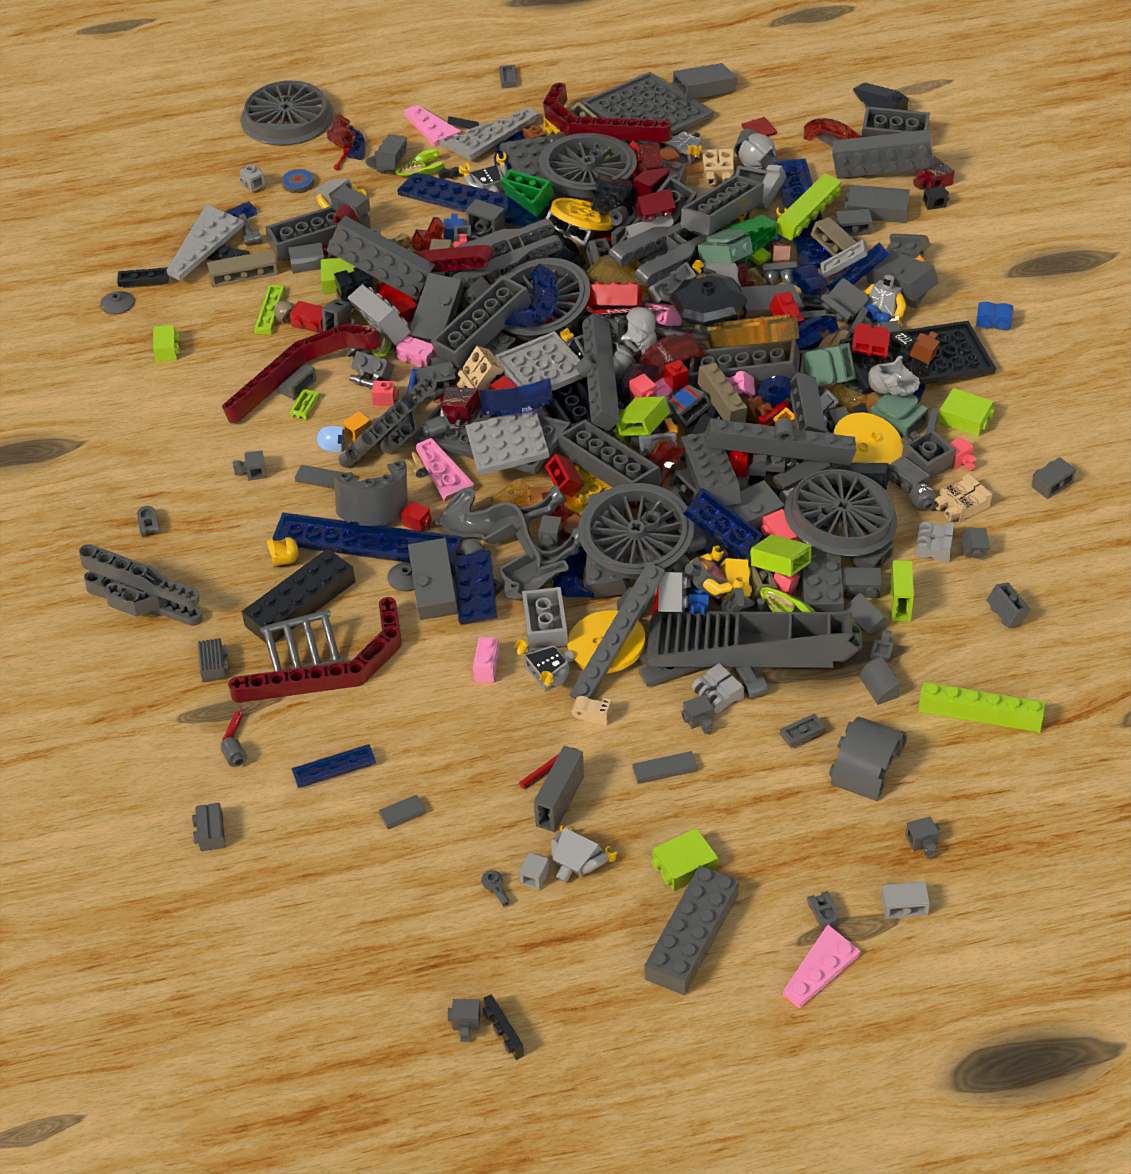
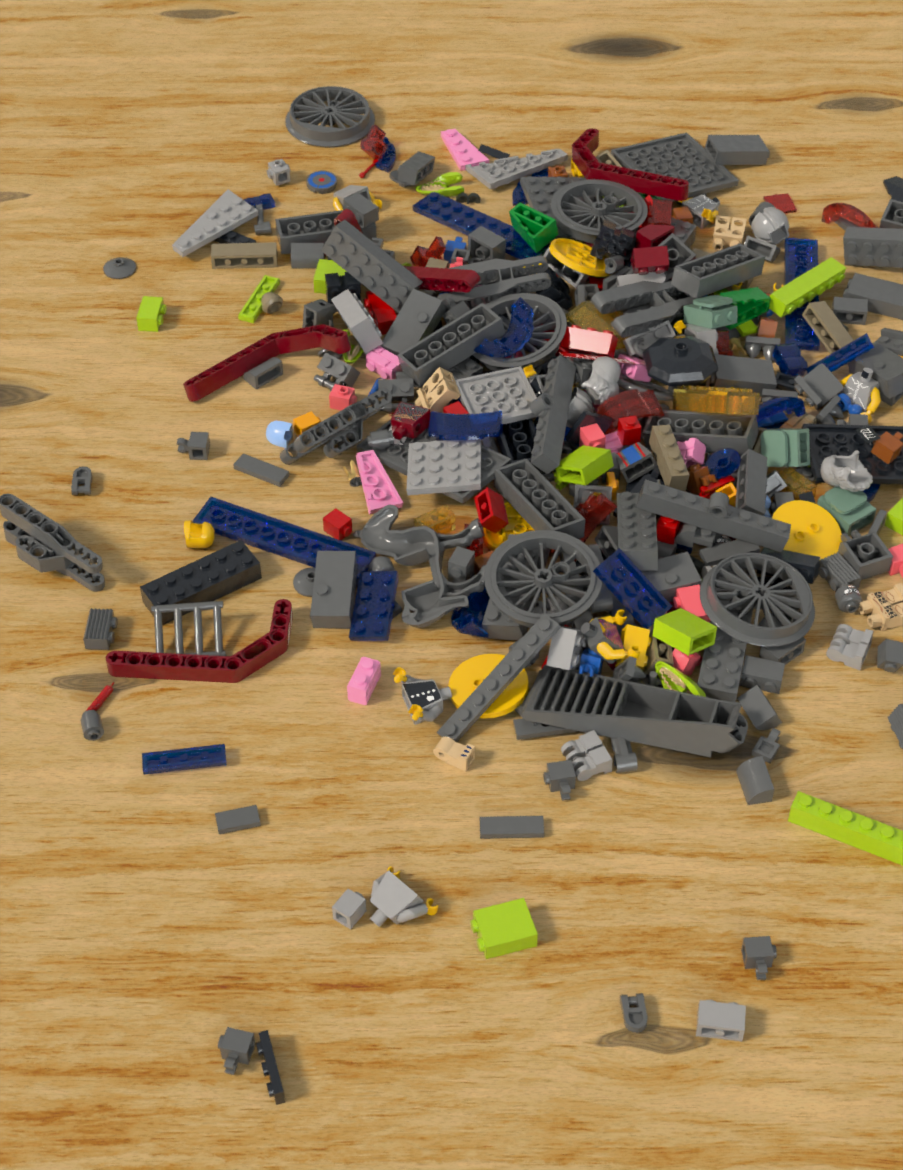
camera: 10 degrees right, 0 degrees up
black plate [117,267,169,287] -> none
dark grey brick [192,803,225,851] -> none
lime tile [289,389,320,420] -> none
red brick [290,301,323,333] -> none
dark grey cylinder [334,461,408,526] -> none
pearl gold piece [395,233,411,248] -> none
torso [459,152,508,199] -> none
dark grey plate [481,870,510,907] -> none
dark grey tile [499,65,517,88] -> none
red bar [519,753,560,789] -> none
light grey brick [522,587,568,648] -> none
dark grey brick [534,746,584,833] -> none
dark grey brick [644,865,739,996] -> none
light grey leg [755,165,787,208] -> none
red brick [769,291,804,335] -> none
dark grey plate [780,714,826,748] -> none
bright pink wing [783,925,860,1009] -> none
light grey hinge [820,240,868,279] -> none
dark grey cylinder [829,716,907,801] -> none
red plate [851,323,890,359] -> none
lime brick [890,560,914,622] -> none

